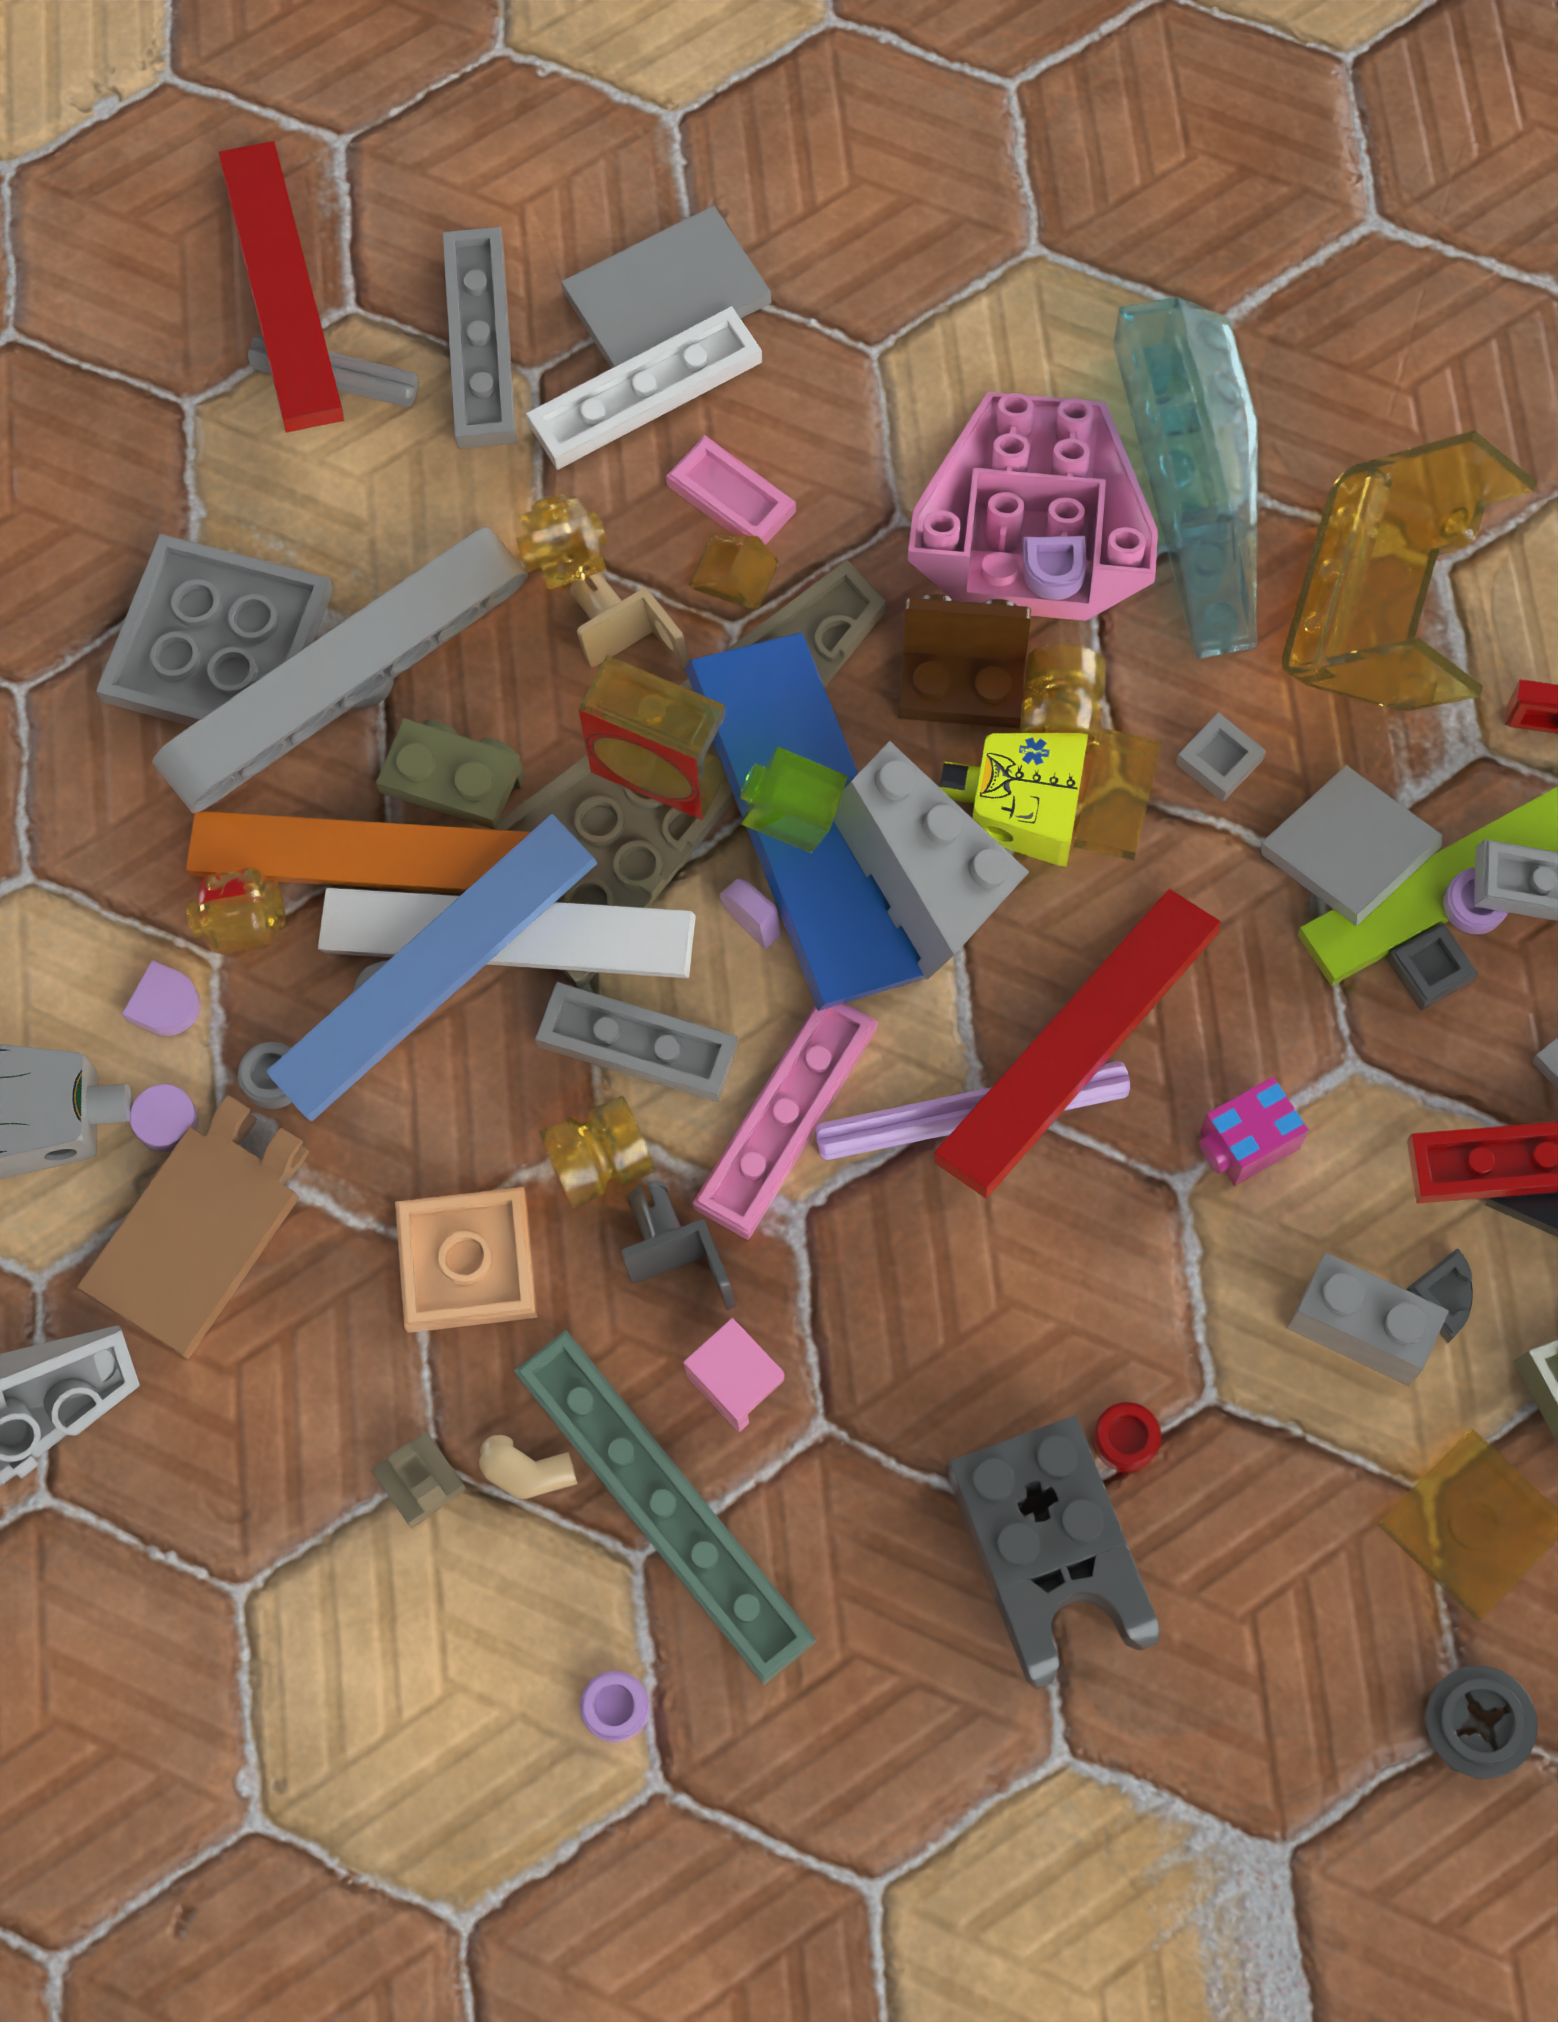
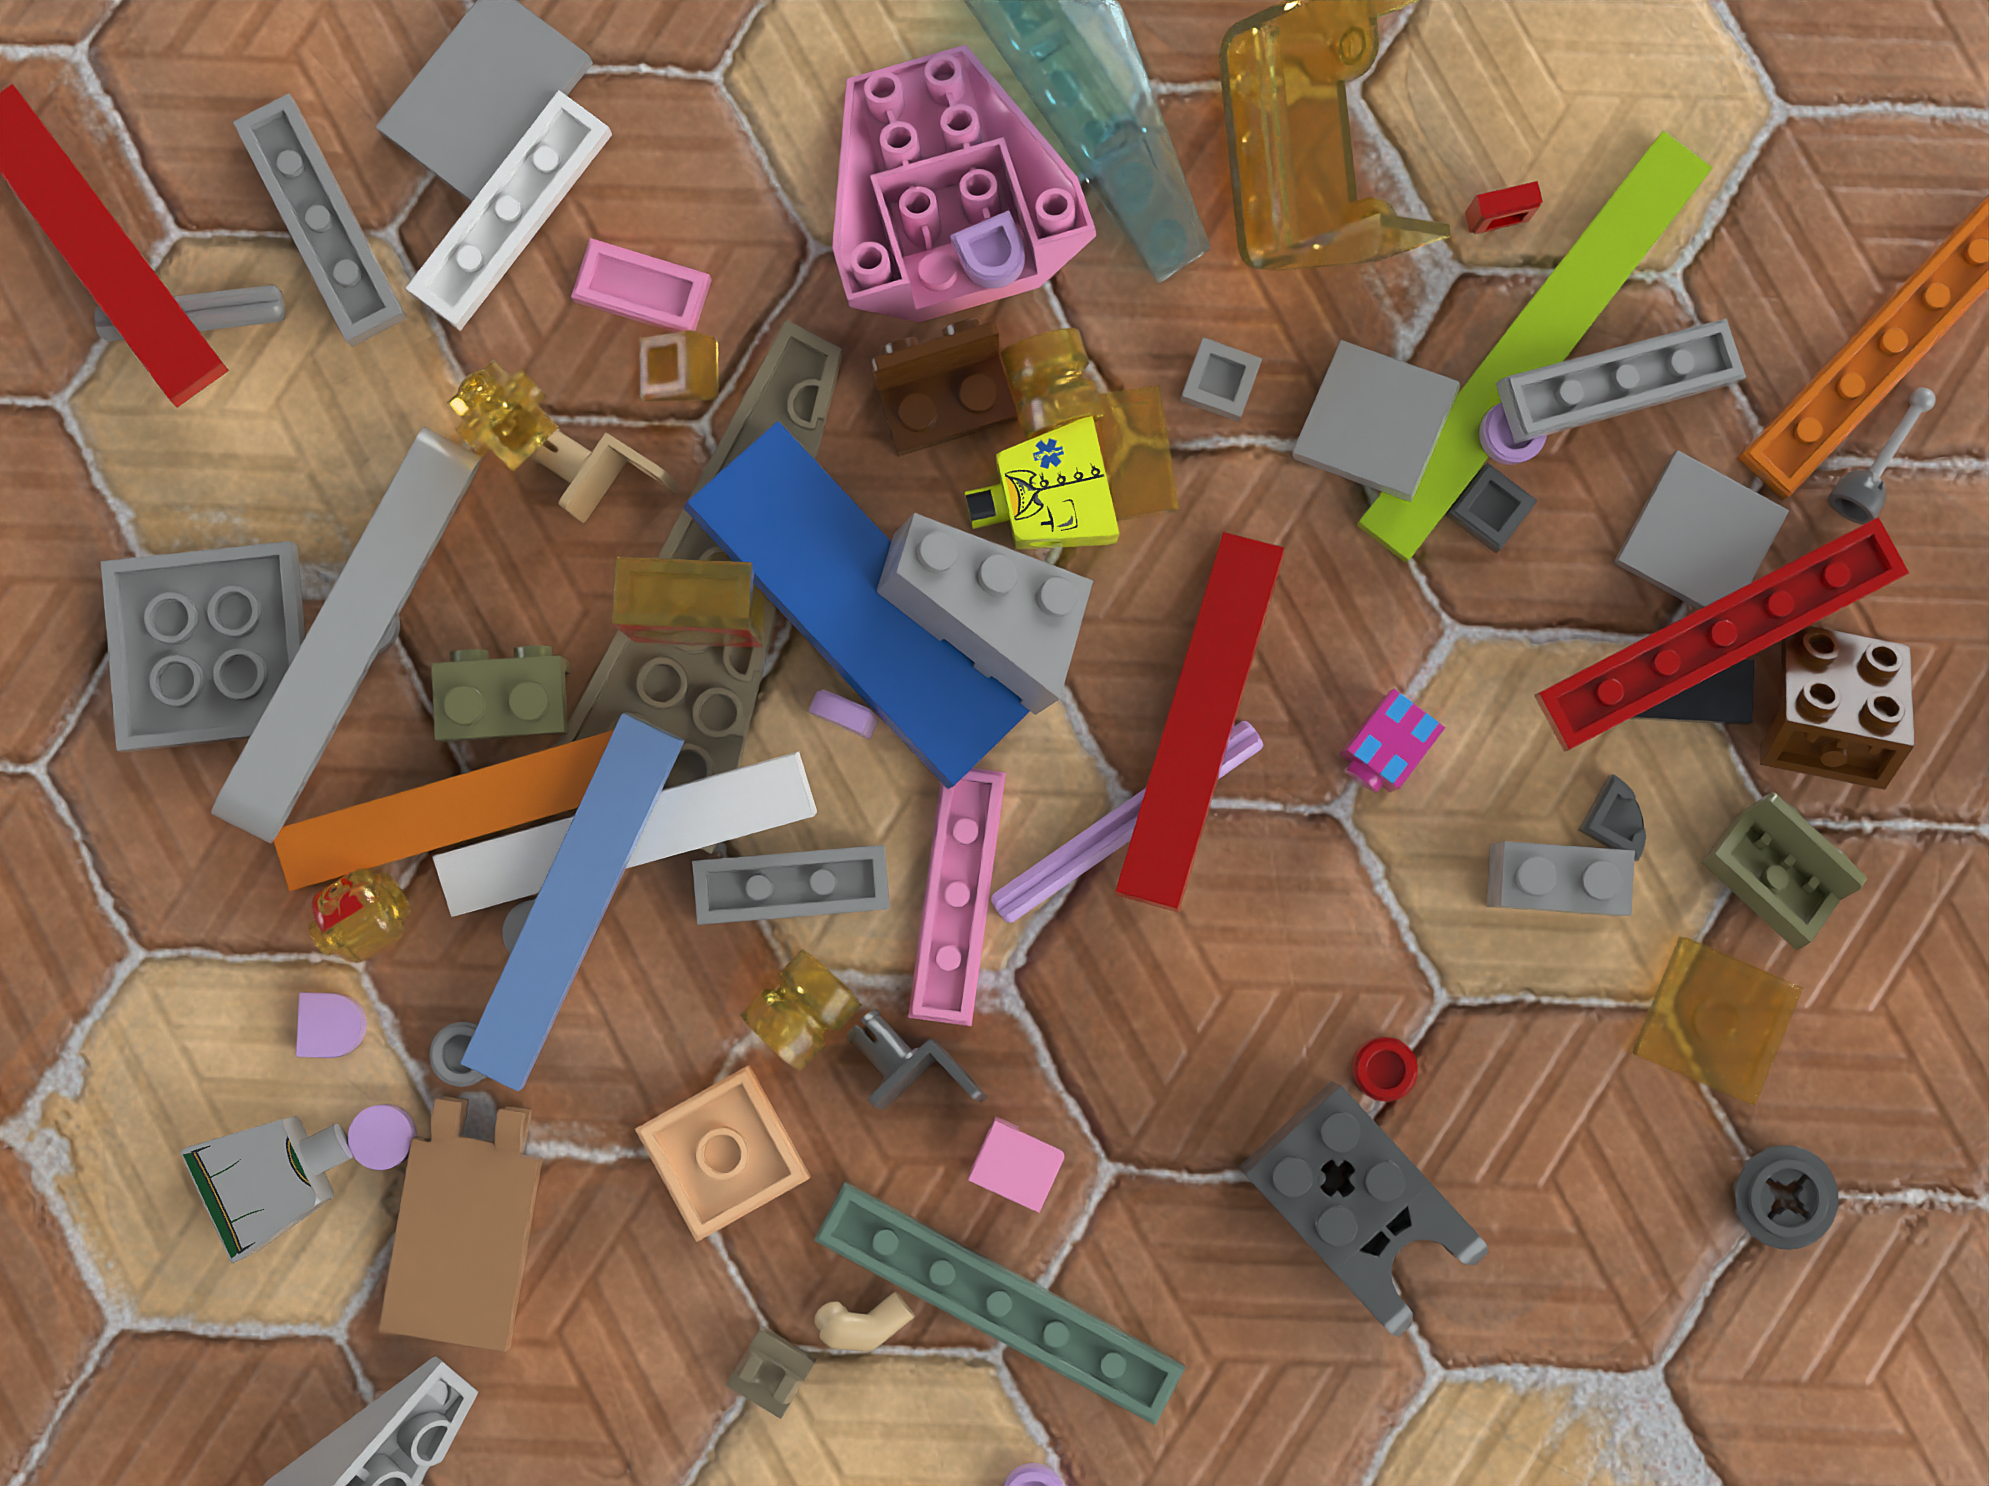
camera: 25 degrees left, 15 degrees up
clear neon green brick [740,747,848,853] -> none

